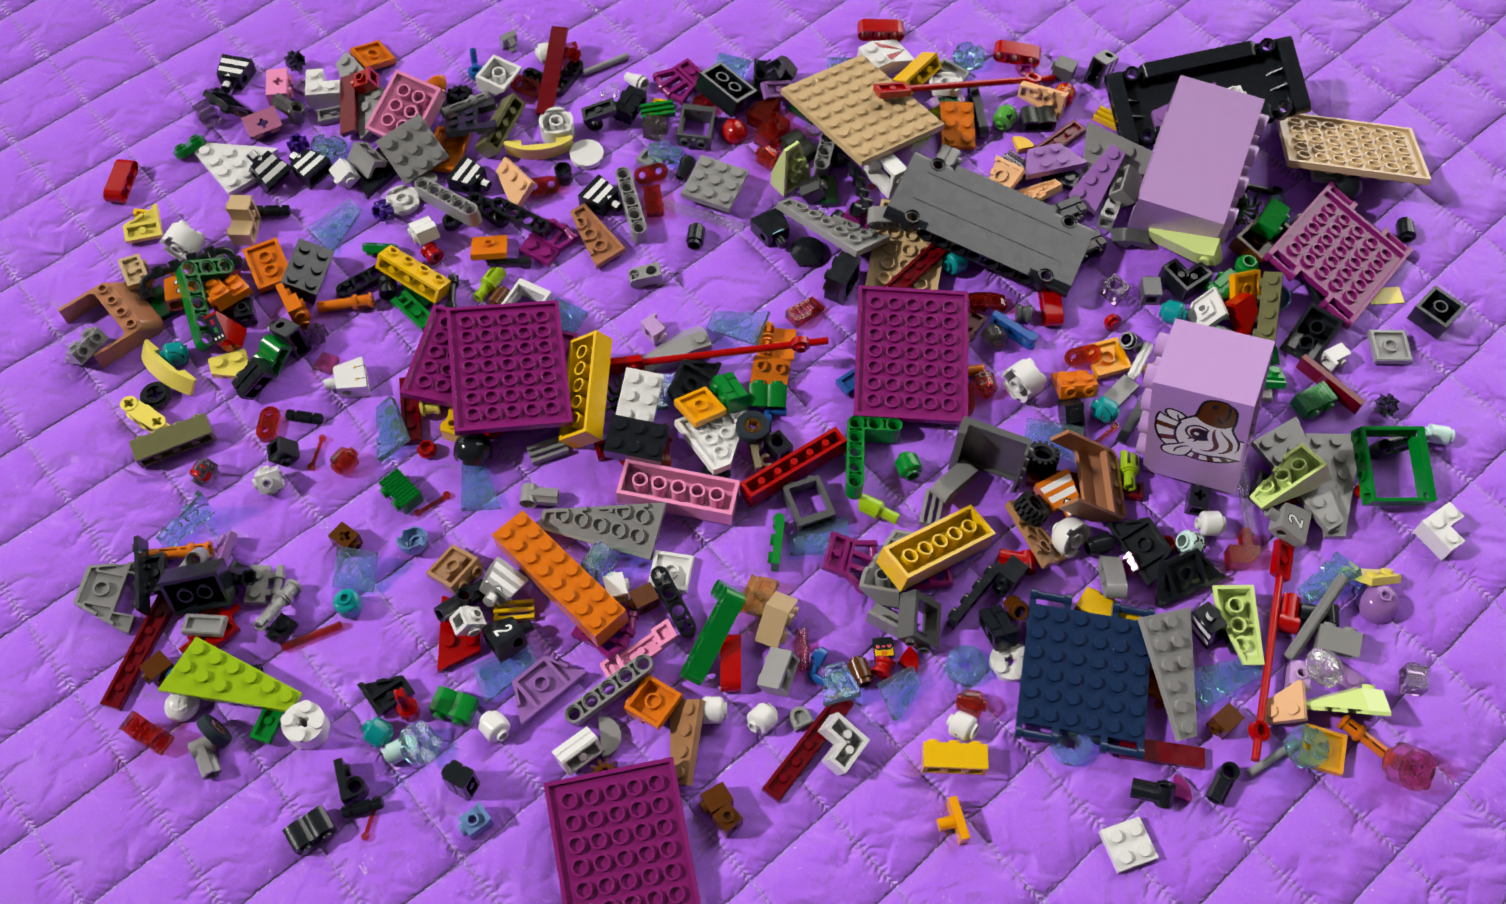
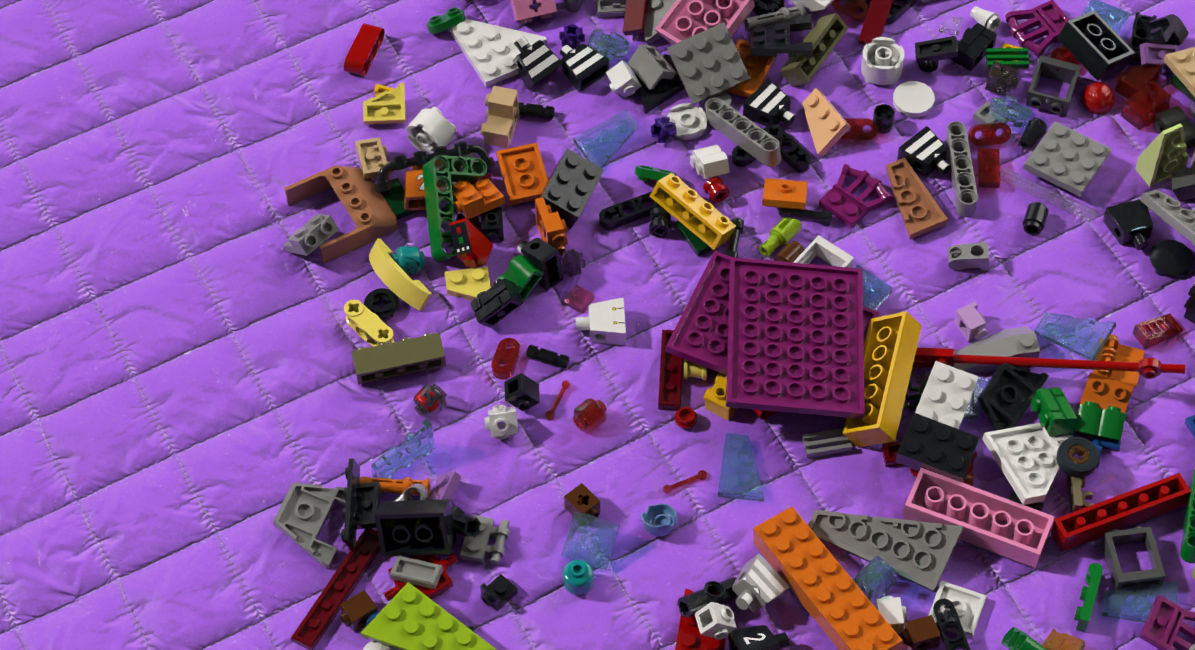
camera: 15 degrees right, 5 degrees down
light grey pin [253,579,302,632] -> none
clear red bar [281,621,343,652] -> none
orange pin [317,292,375,313] -> none
clear light blue wing [376,396,411,462] -> none
green brick [378,468,424,515] -> none
green plate [390,290,430,332] -> none
medium nougat plate [426,544,485,595] -> none
black cylinder [453,433,493,466] -> none
black beam [490,197,551,237] -> none
yellow tile [493,599,535,622] -> none
light yellow slope [504,135,574,160] -> none
light grey piece [519,483,560,508] -> none
light orange plate [674,386,727,428] -> none
clear red head [755,144,780,170] -> none
black brick [763,429,793,462] -> none

